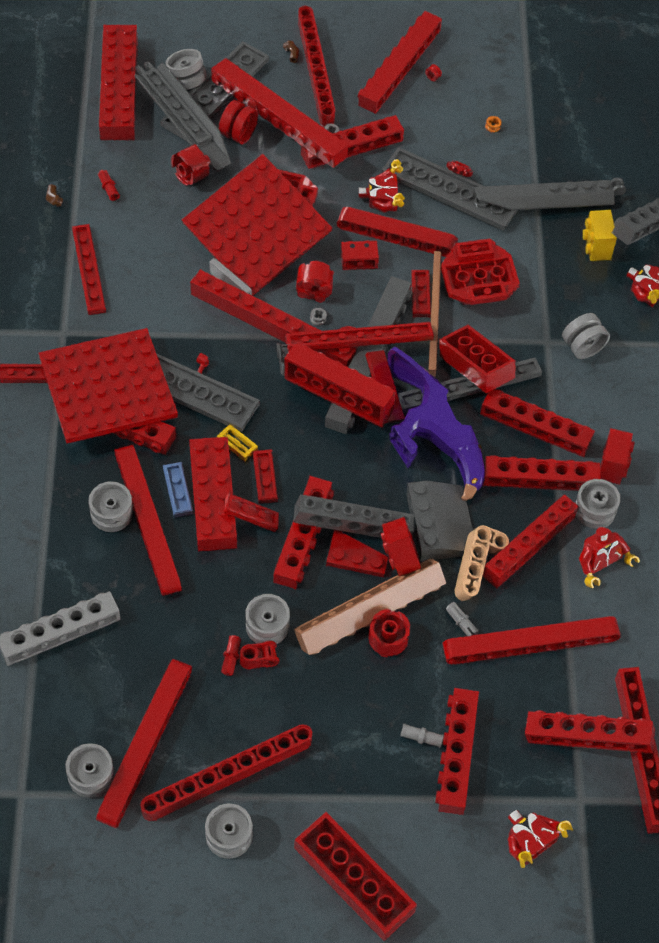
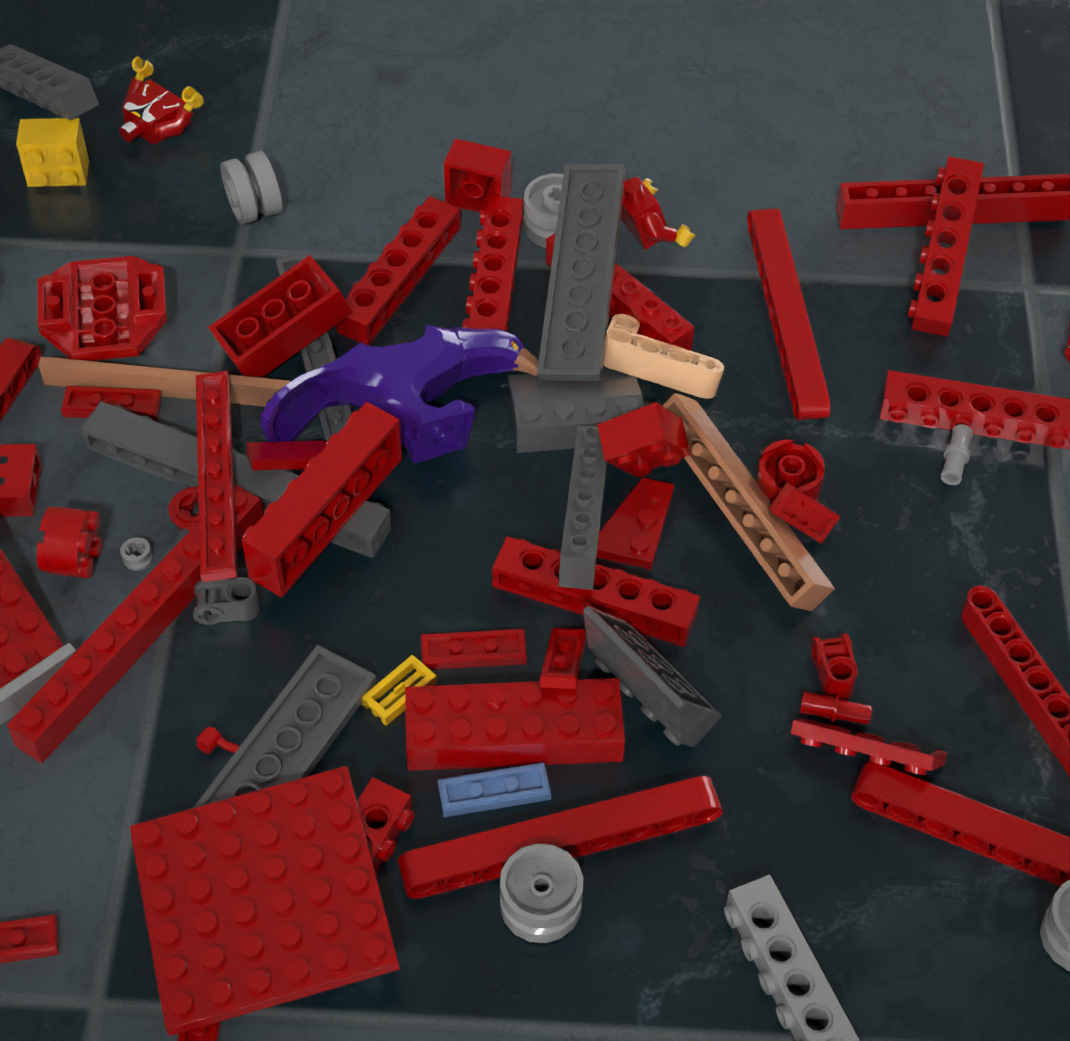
camera: 85 degrees left, 5 degrees down
light grey wheel [246,594,290,644] -> none
light grey axle [446,602,479,636] -> none
none -> dark grey plate [537,164,626,381]
none -> dark grey slope [583,606,722,747]
none -> red plate [768,482,840,544]
none -> red wing [791,718,948,775]

